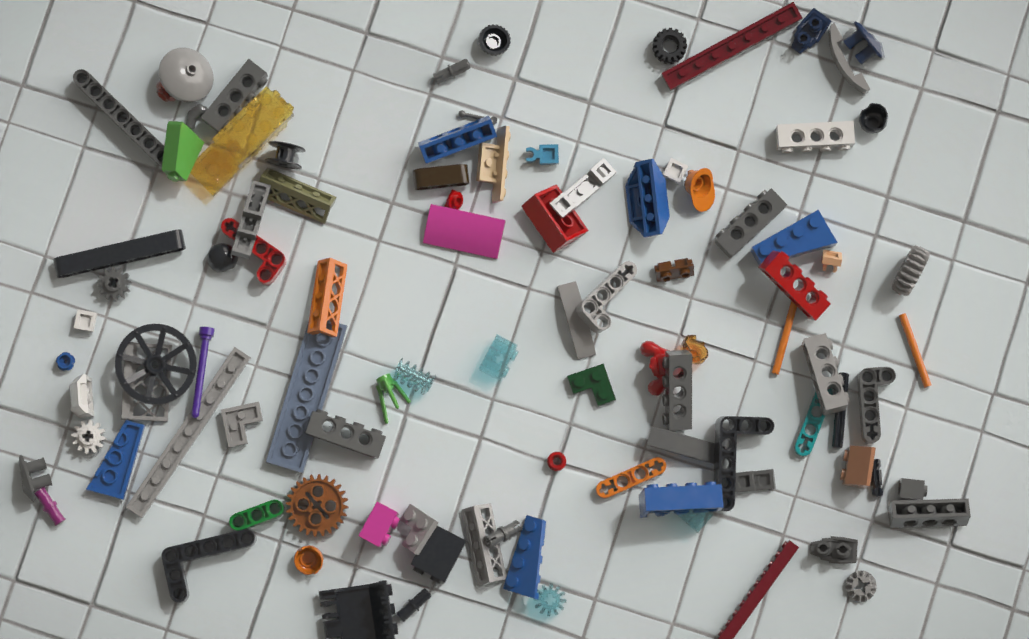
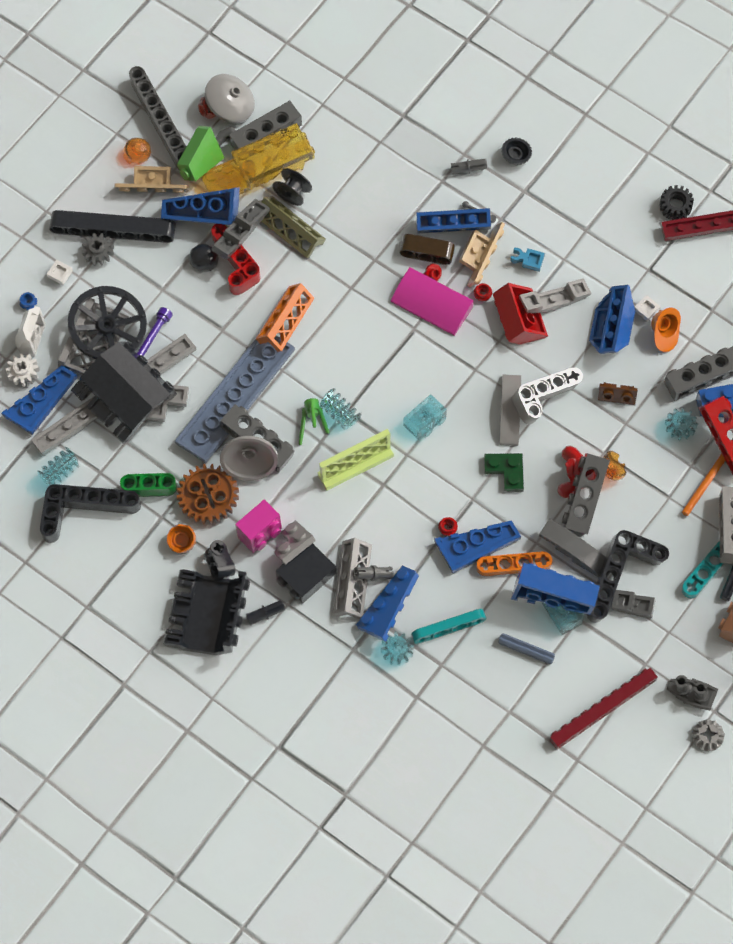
camera: 20 degrees right, 15 degrees down
none -> clear light blue piece [37,447,80,485]
none -> black hinge [71,341,177,444]
none -> tan bracket [114,166,189,193]
none -> clear orange hair [123,138,151,165]
none -> blue wedge [161,187,240,225]
none -> black piece [204,540,236,580]
none -> light grey dish [220,436,278,481]
none -> yellowish green fence [317,429,394,491]
none -> teal beam [411,609,487,644]
none -> blue wing [434,520,521,573]
none -> red plate [474,283,492,301]
none -> sand blue axle [498,633,555,664]
none -> clear light blue gear [665,407,698,441]

